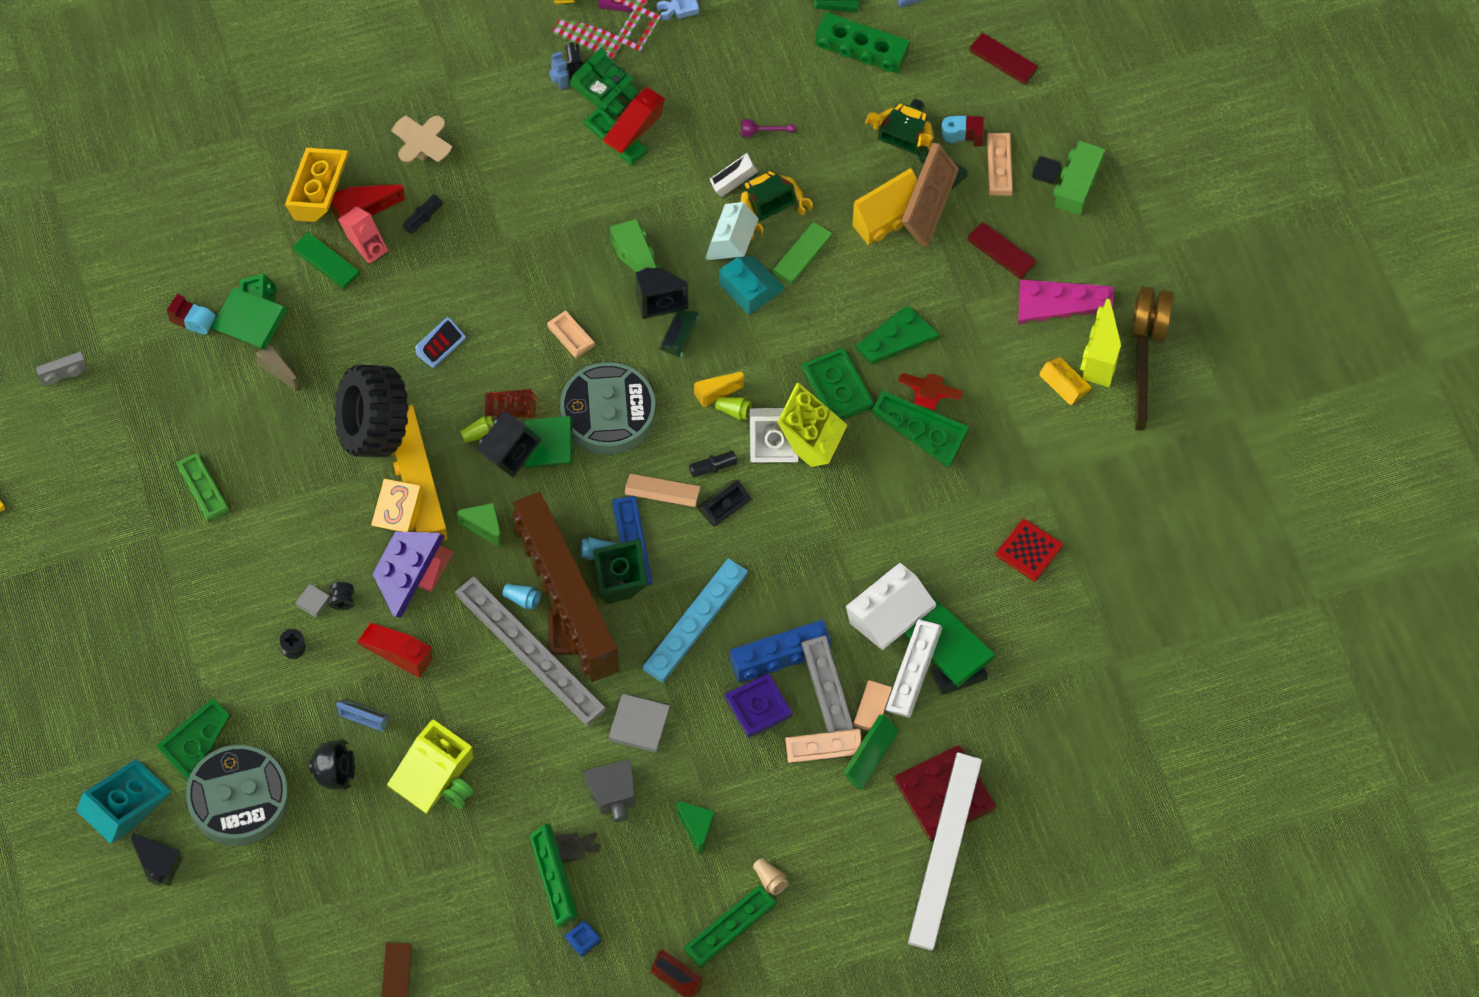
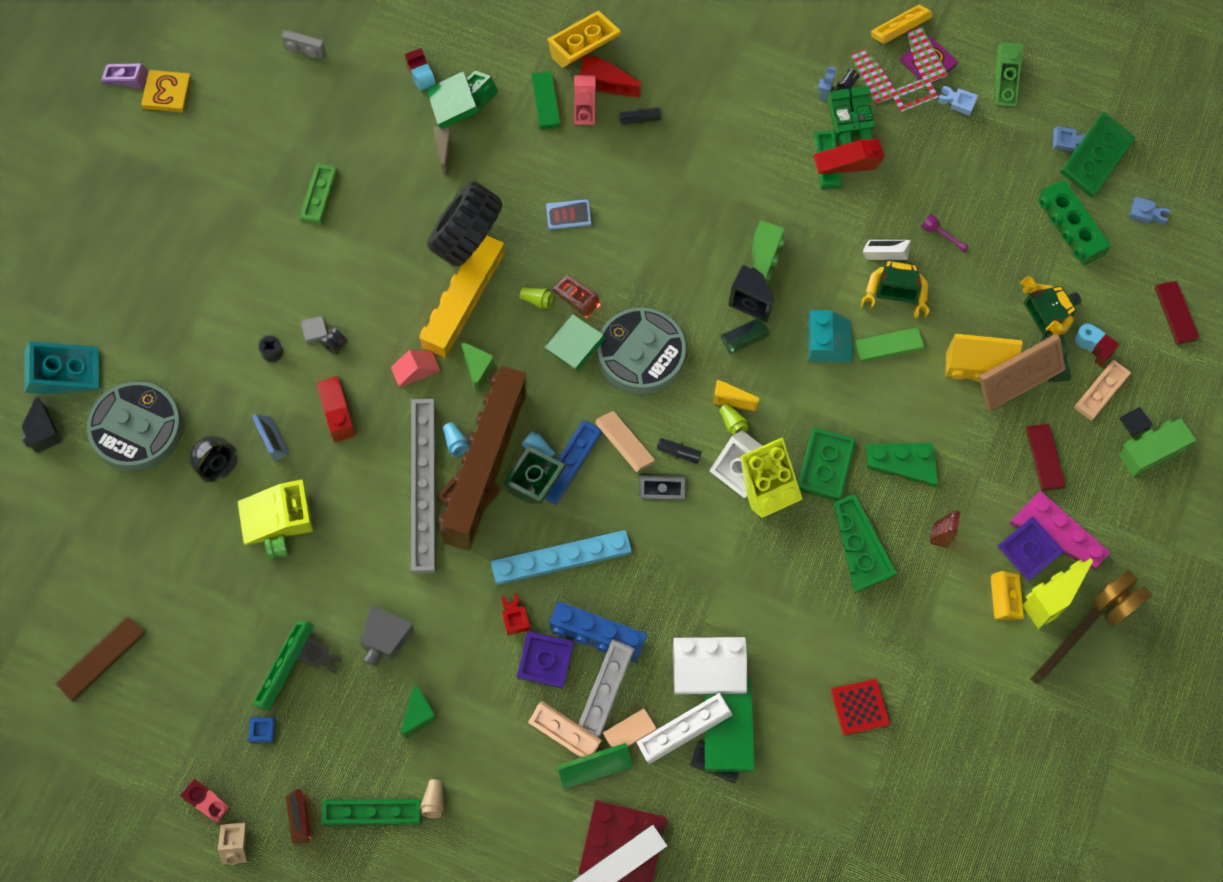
camera: 40 degrees right, 5 degrees up
green wing [156,698,230,782] -> none
yellow tile [371,479,425,532] -> none
wing [373,531,445,618] -> none
tan piece [391,115,452,162] -> none
black brick [476,411,542,478] -> none
light nougat tile [547,311,595,359] -> none
light grey tile [608,694,670,753] -> none
light aqua slope [706,202,759,260] -> none
red piece [898,373,963,410] -> none
none -> red plate [501,593,530,636]
none -> clear red slope [930,511,960,548]
none -> dark purple plate [997,516,1064,582]

